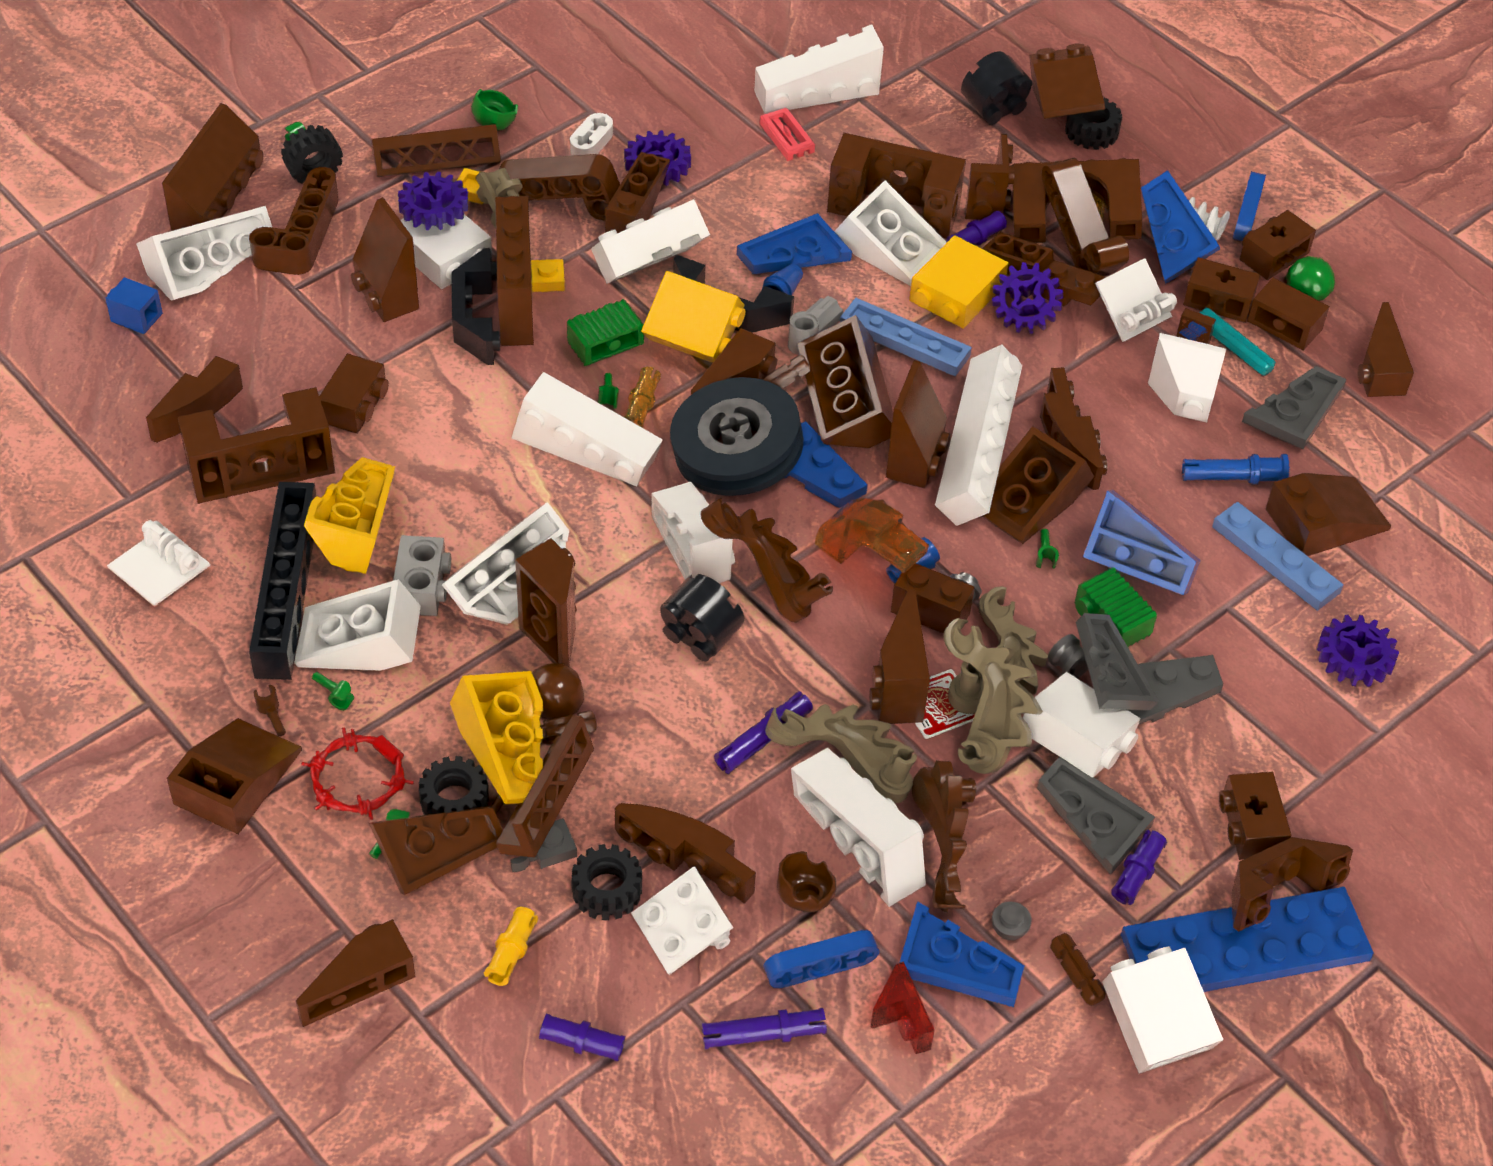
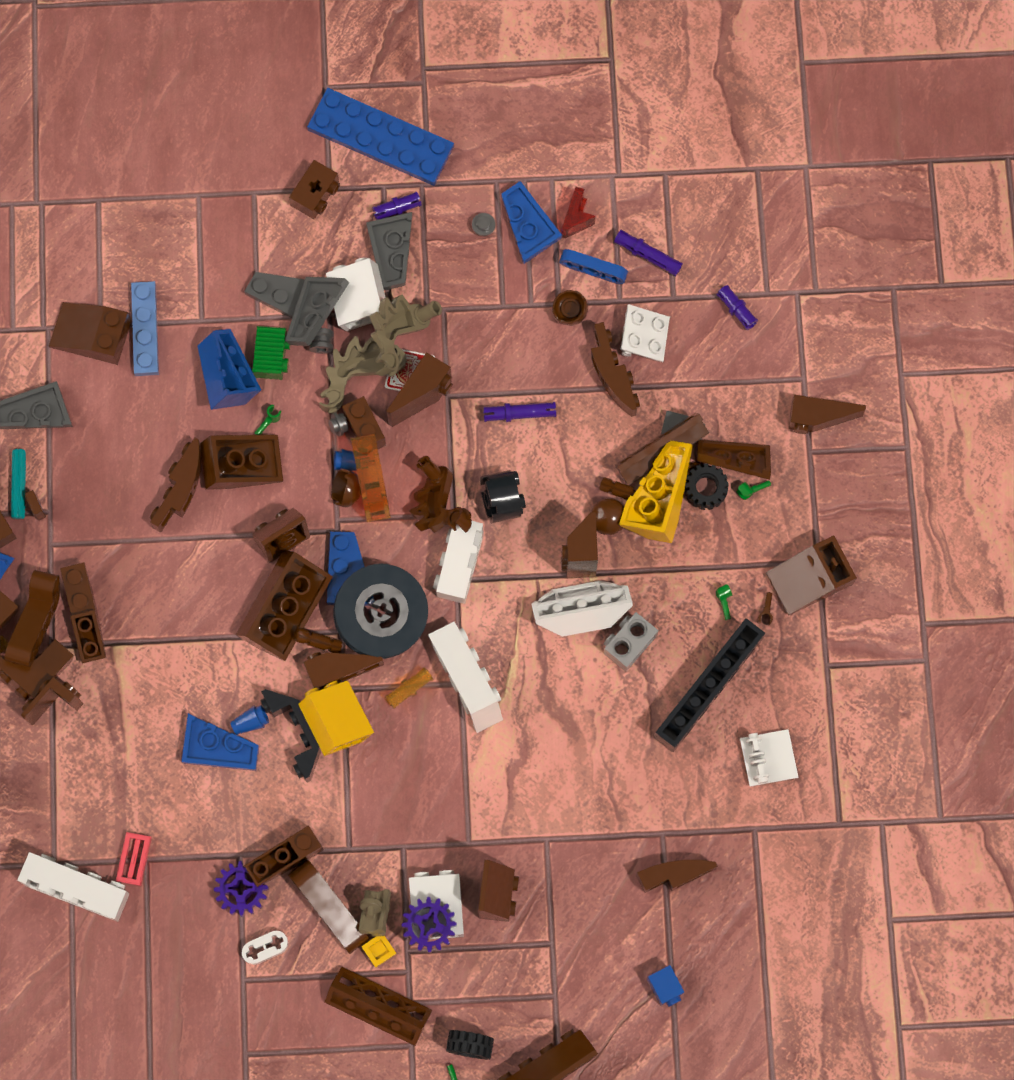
camera: 140 degrees left, 25 degrees up
white wedge [136,206,272,301] -> none
reddish brown plate [177,387,335,504] -> none
reddish brown beam [249,167,339,275] -> none
white slope [294,579,421,671] -> none
red piece [301,728,414,820] -> none
yellow wedge [304,457,396,574] -> none
reddish brown brick [319,353,389,434] -> none
black slope [452,248,500,365] -> none
green hair [471,89,518,131] -> none
yellow pin [484,907,538,986] -> none
reddish brown arch [495,196,534,346] -> none
yellow plate [531,259,565,292] -> none
green brick [567,299,644,366] -> none
black tyre [572,844,642,920] -> none
white wedge [591,199,710,284] -> none
green hand [597,373,619,408] -> none
dark tan animal [765,704,917,803] -> none
light grey piece [788,296,843,355] -> none
white wedge [791,748,926,907] -> none
reddish brown plate [827,133,966,239] -> none
white slope [834,180,947,286] -> none
medium blue plate [840,298,972,377] -> none
yellow brick [909,235,1009,329] -> none
reddish brown animal [912,760,976,912] -> none
white brick [935,345,1022,526] -> none
dark purple pin [946,211,1007,245] -> none
dark purple gear [992,262,1063,334] -> none
reddish brown axle [1050,933,1106,1006] -> none
white hinge [1095,258,1177,342] -> none
white brick [1102,946,1223,1074] -> none
white slope [1148,333,1226,423] -> none
blue pin [1182,454,1290,485] -> none
reddish brown slope [1232,837,1353,932] -> none
dark purple gear [1316,615,1399,687] -> none

